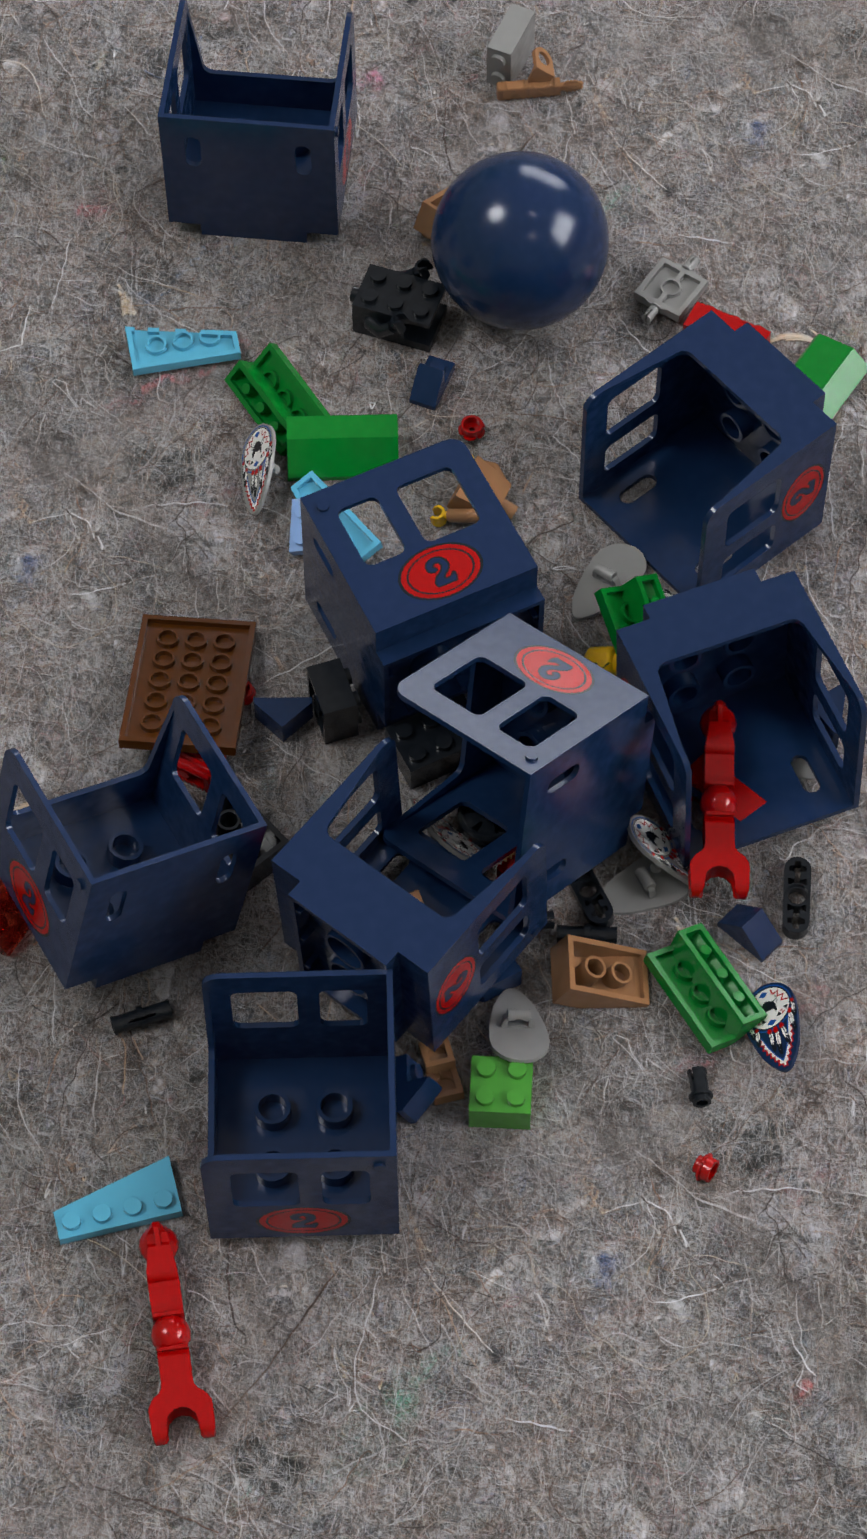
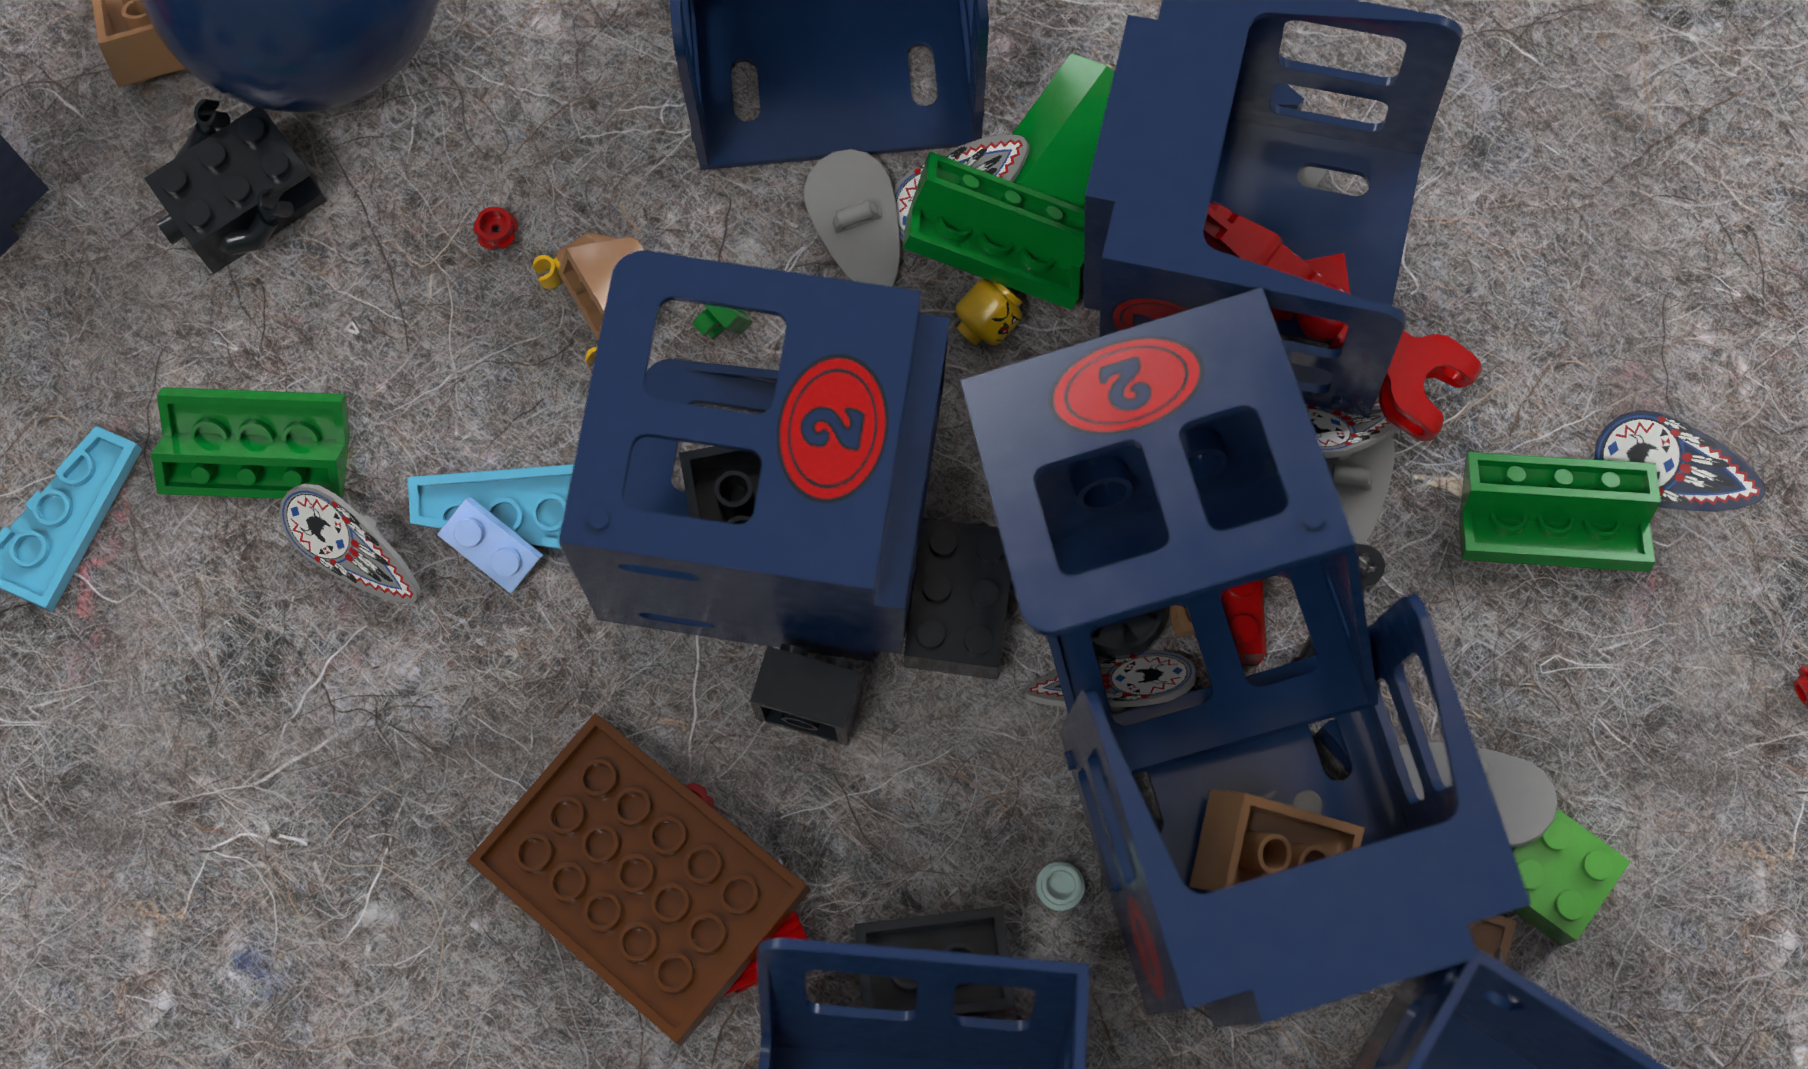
camera: 55 degrees left, 15 degrees up
dark blue slope [254,697,313,742] -> none
green slope [286,414,399,481] -> none
dark blue slope [409,355,455,411] -> none
medium nougat slope [550,934,650,1009] -> none
black pin [557,923,617,944] -> none
black pin [687,1066,713,1108] -> none
dark blue slope [717,904,782,962] -> none
black beam [781,857,811,940] -> none

